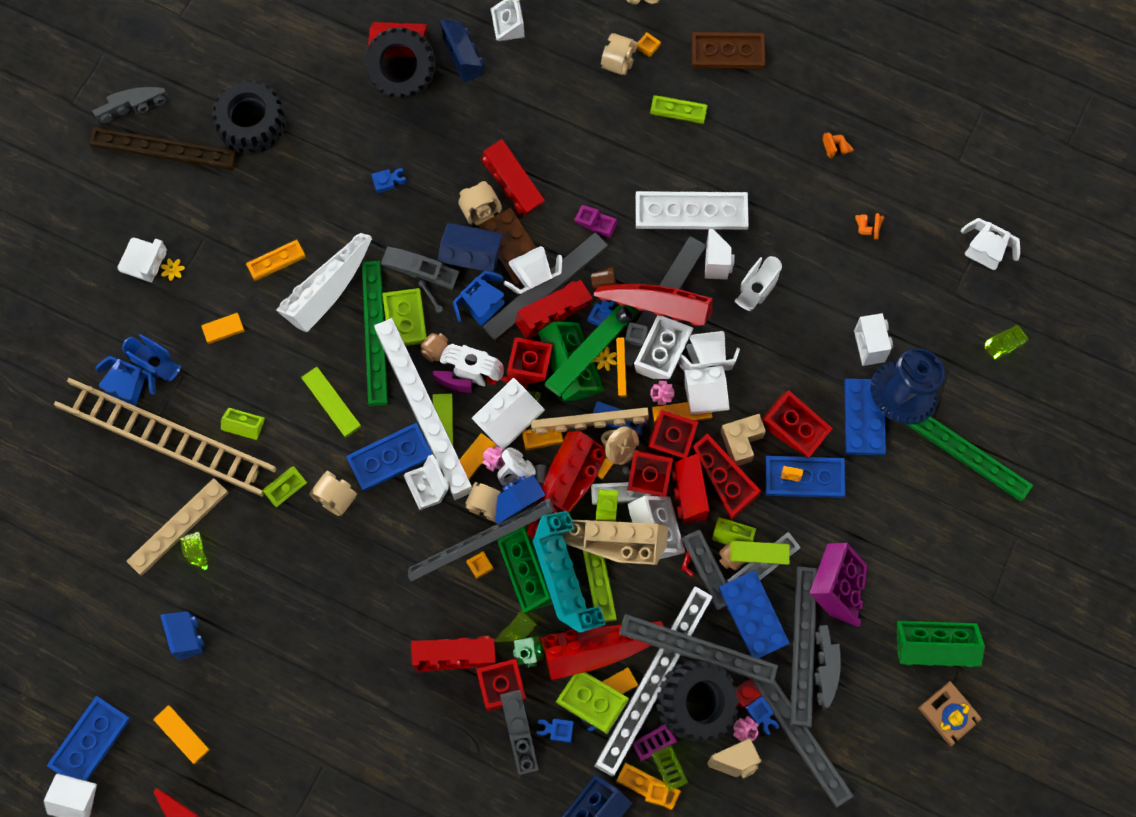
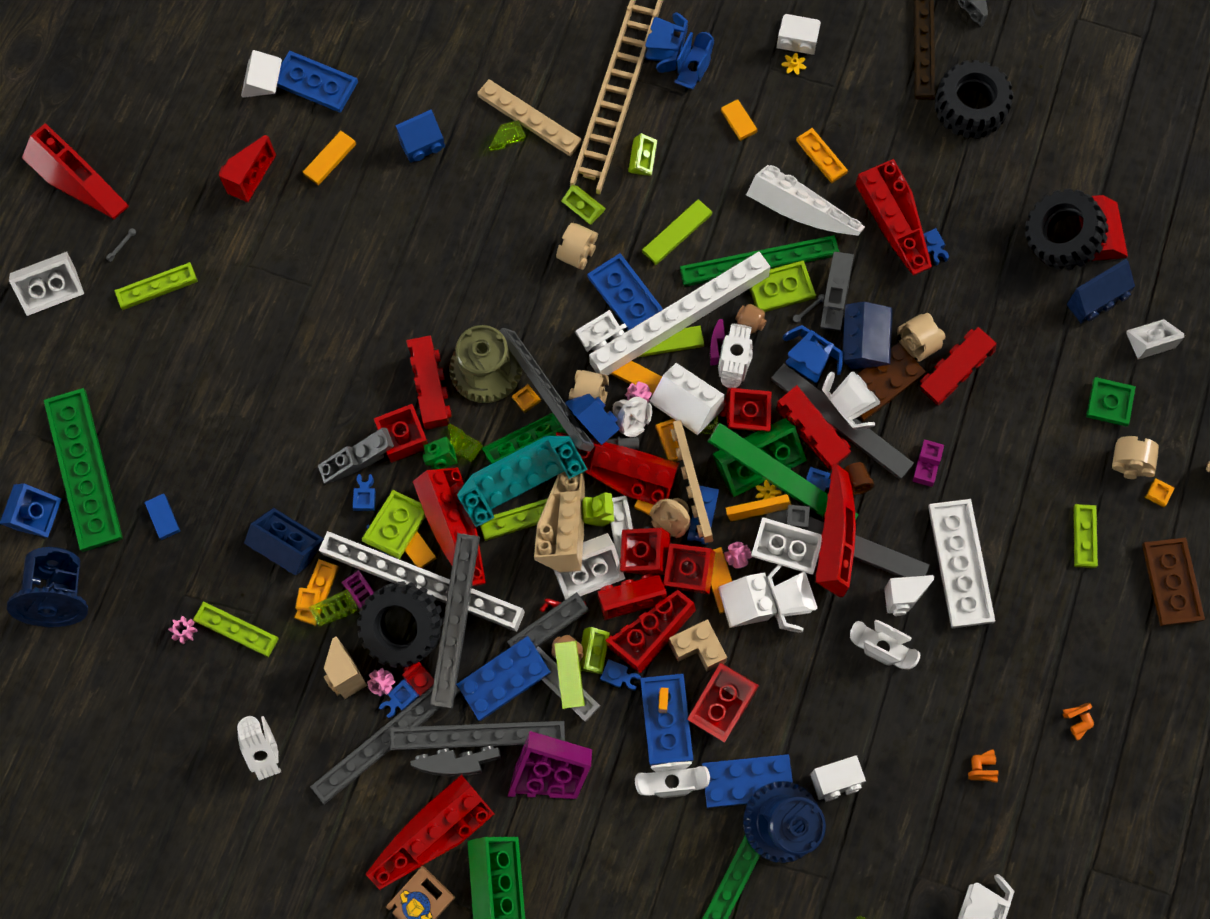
camera: 85 degrees right, 0 degrees up
black hinge [616,306,633,323] -> none
none -> red wedge [366,775,494,890]
none -> olive piece [449,325,522,403]
none -> blue plate [600,659,641,691]
none -> white piece [635,761,710,798]
none -> red wedge [855,159,932,276]
none -> green plate [1086,377,1136,427]

